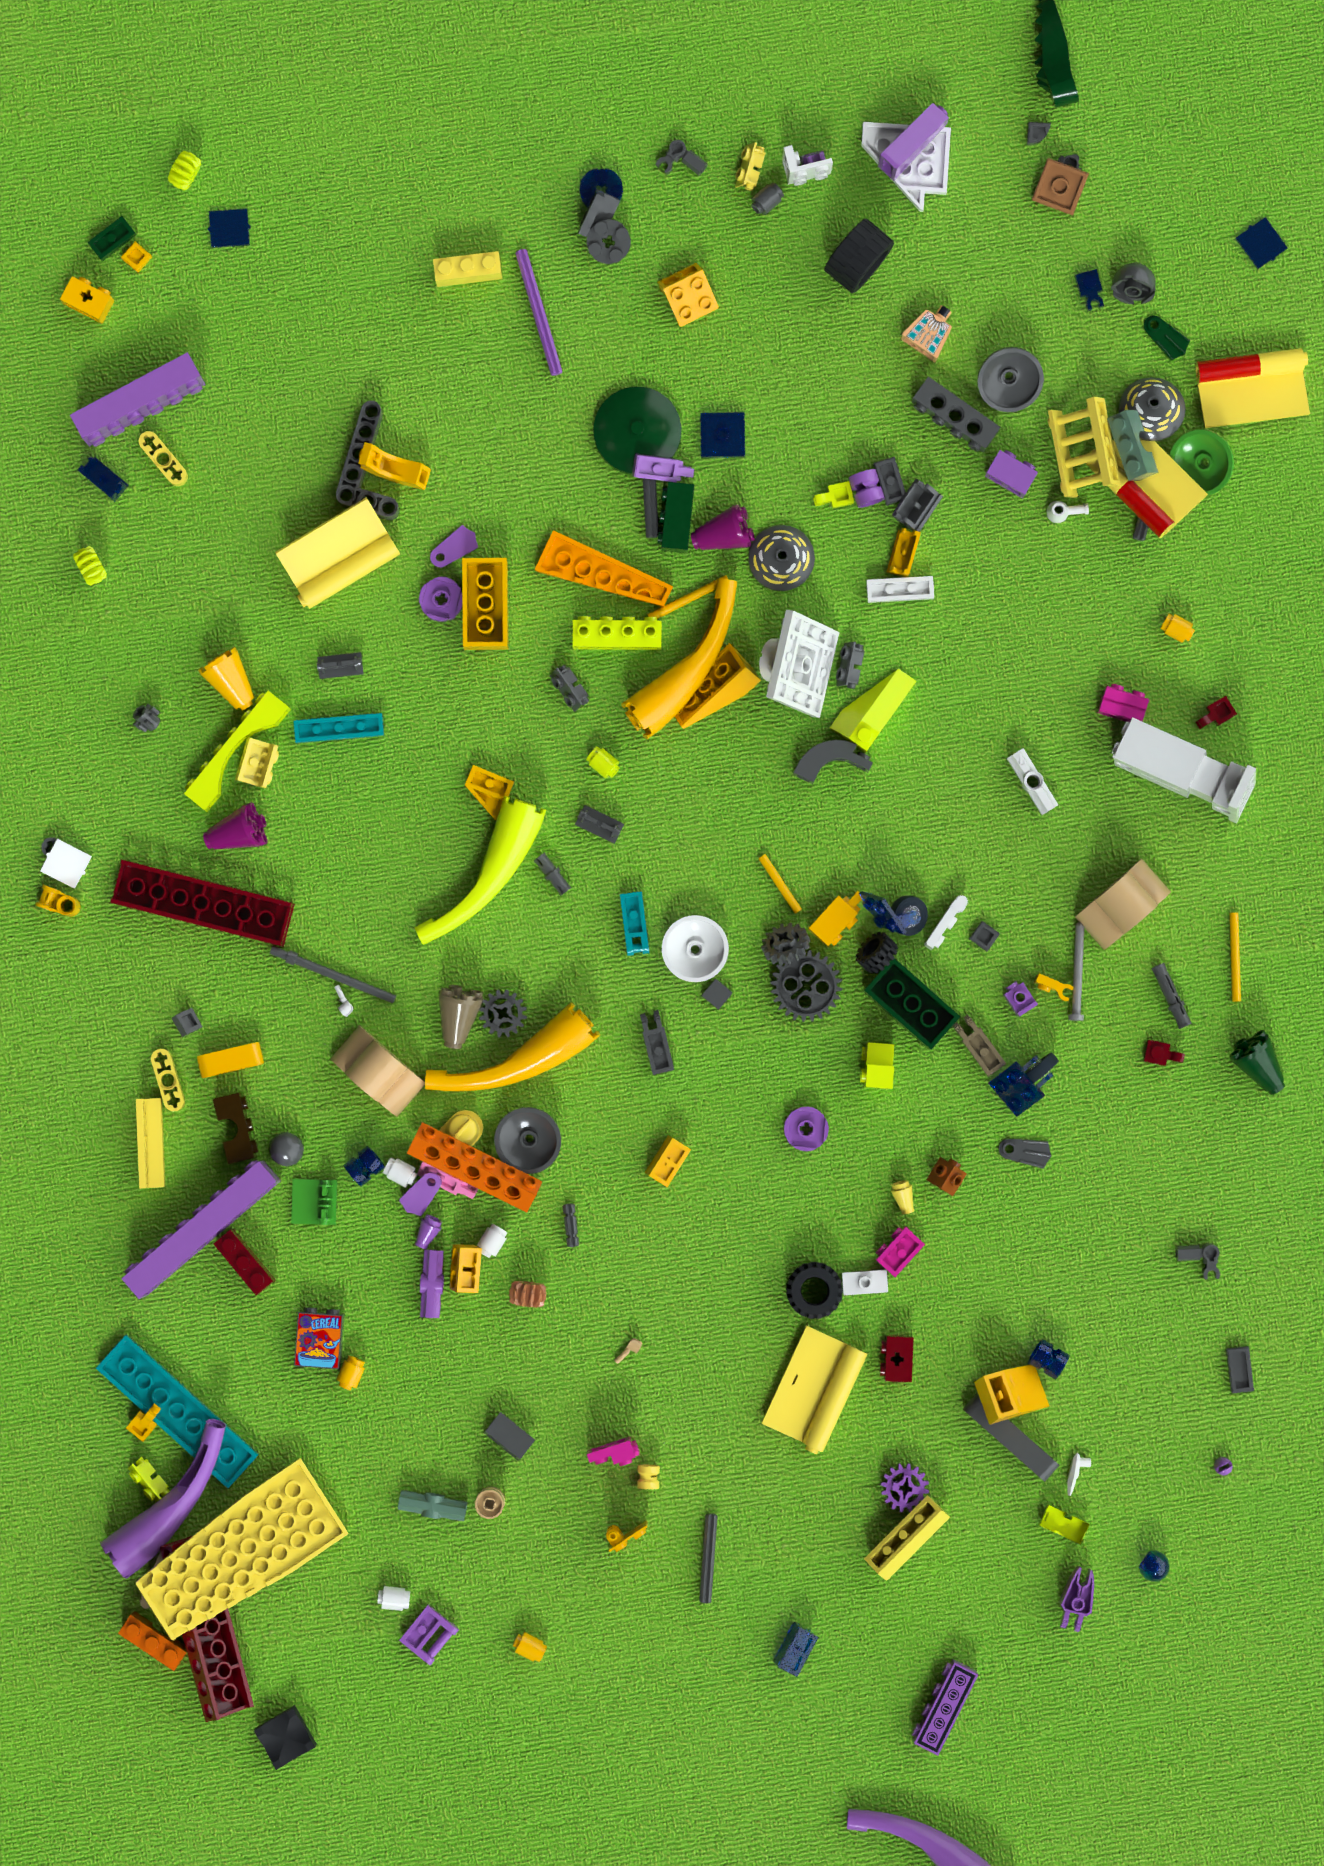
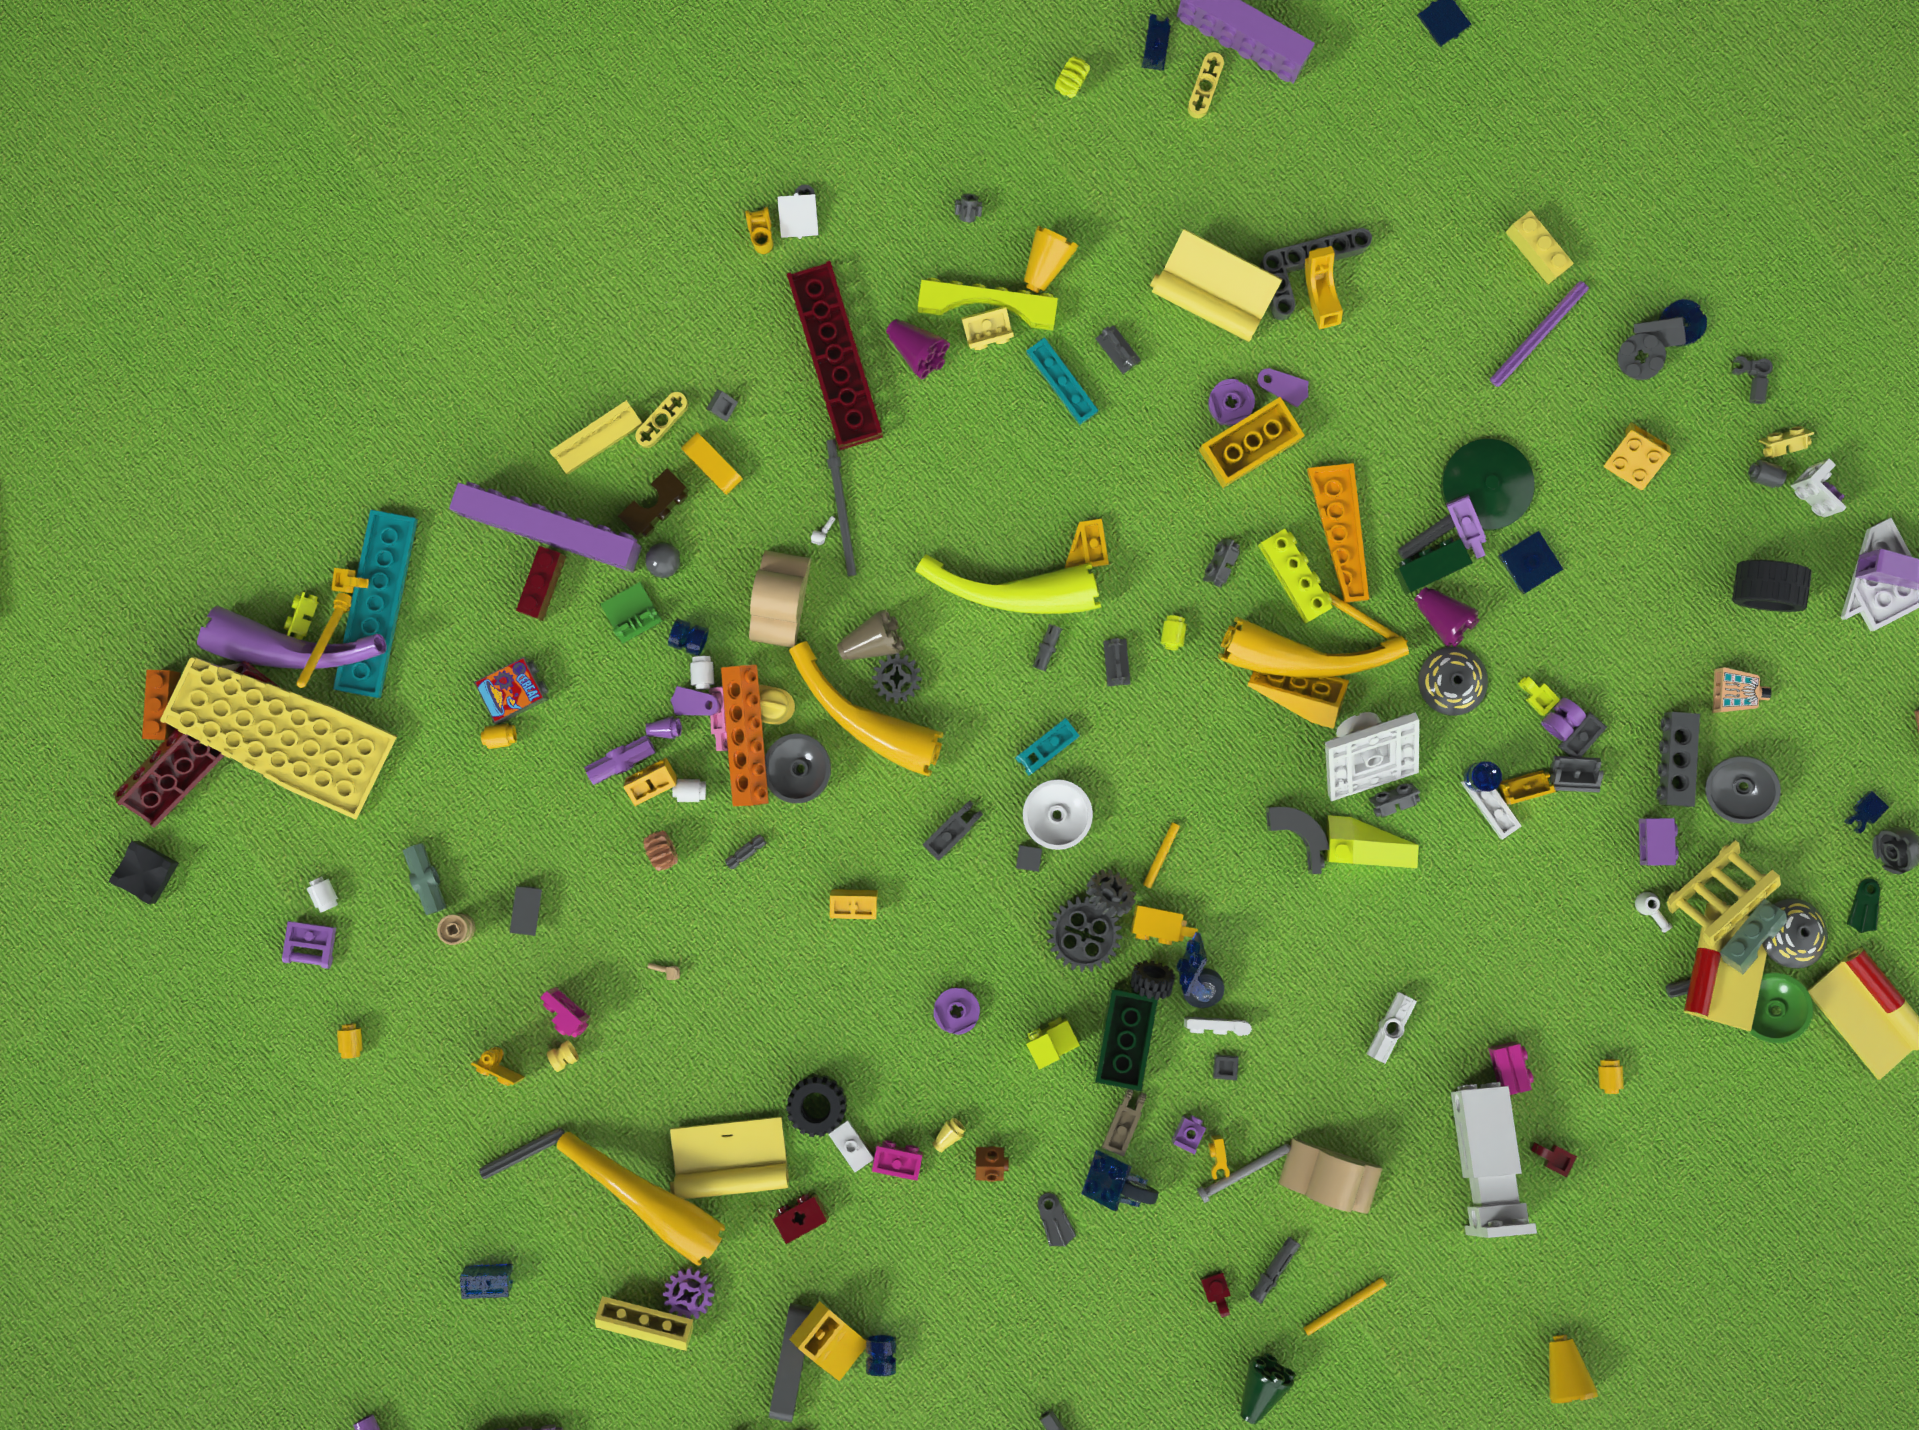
camera: 60 degrees right, 0 degrees up
none -> yellow piece [297,593,352,688]
none -> yellow brick [557,1132,725,1266]
none -> clear blue wheel [1464,761,1502,792]

